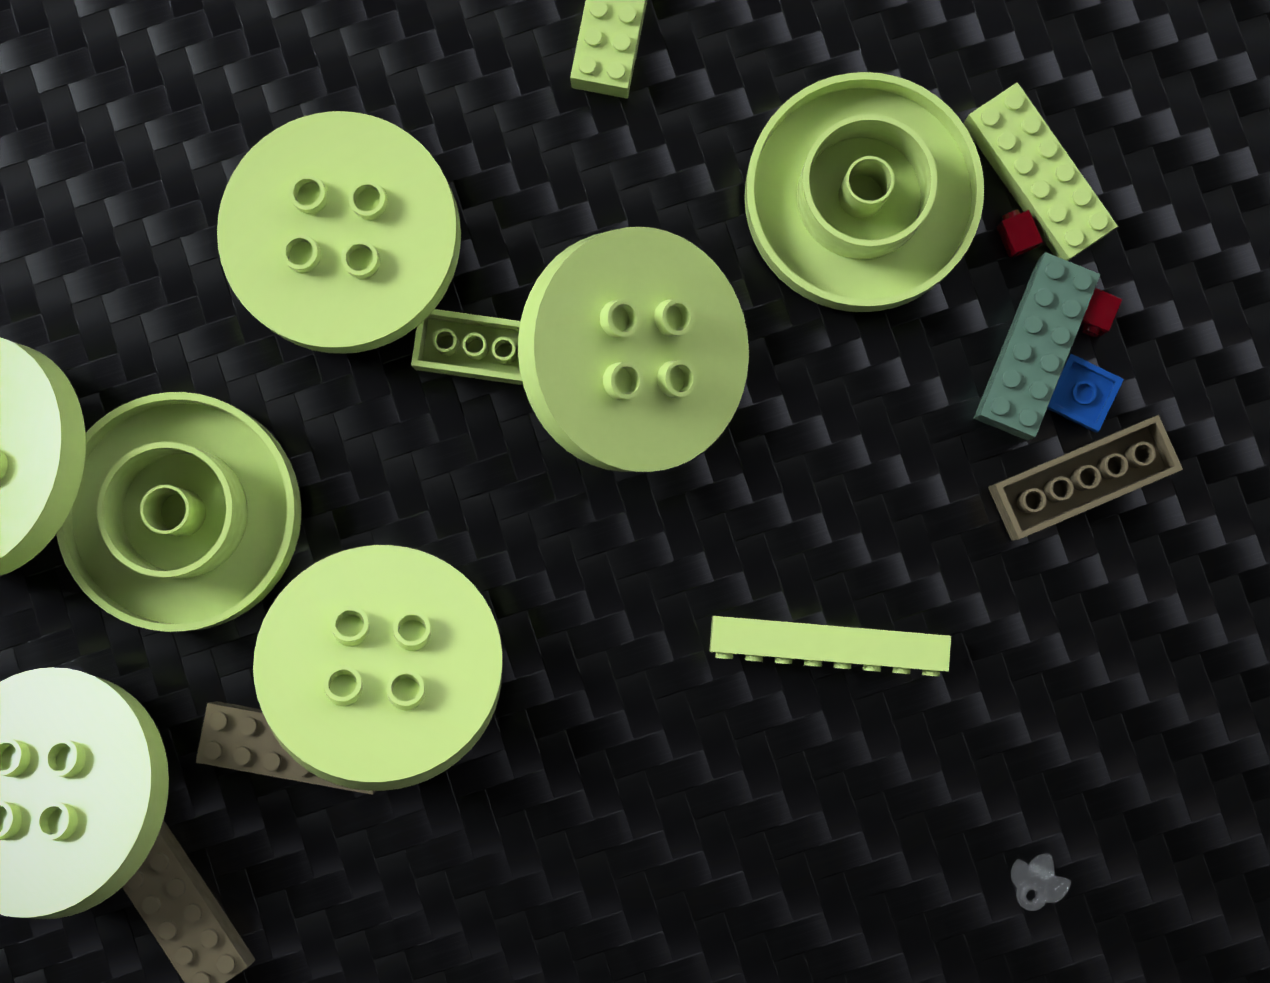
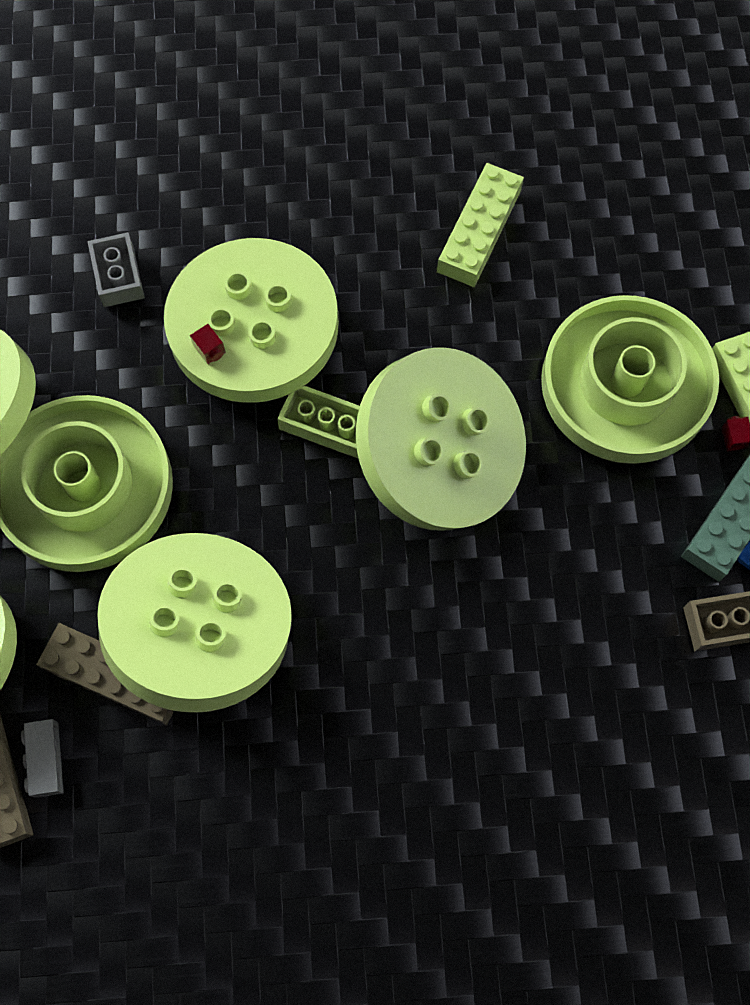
camera: 10 degrees right, 15 degrees down
yellowish green brick [709,616,951,677] -> none
clear plate [1011,853,1071,911] -> none
none -> light grey brick [21,719,63,798]
none -> light grey brick [87,232,145,307]
none -> dark red brick [190,324,226,364]

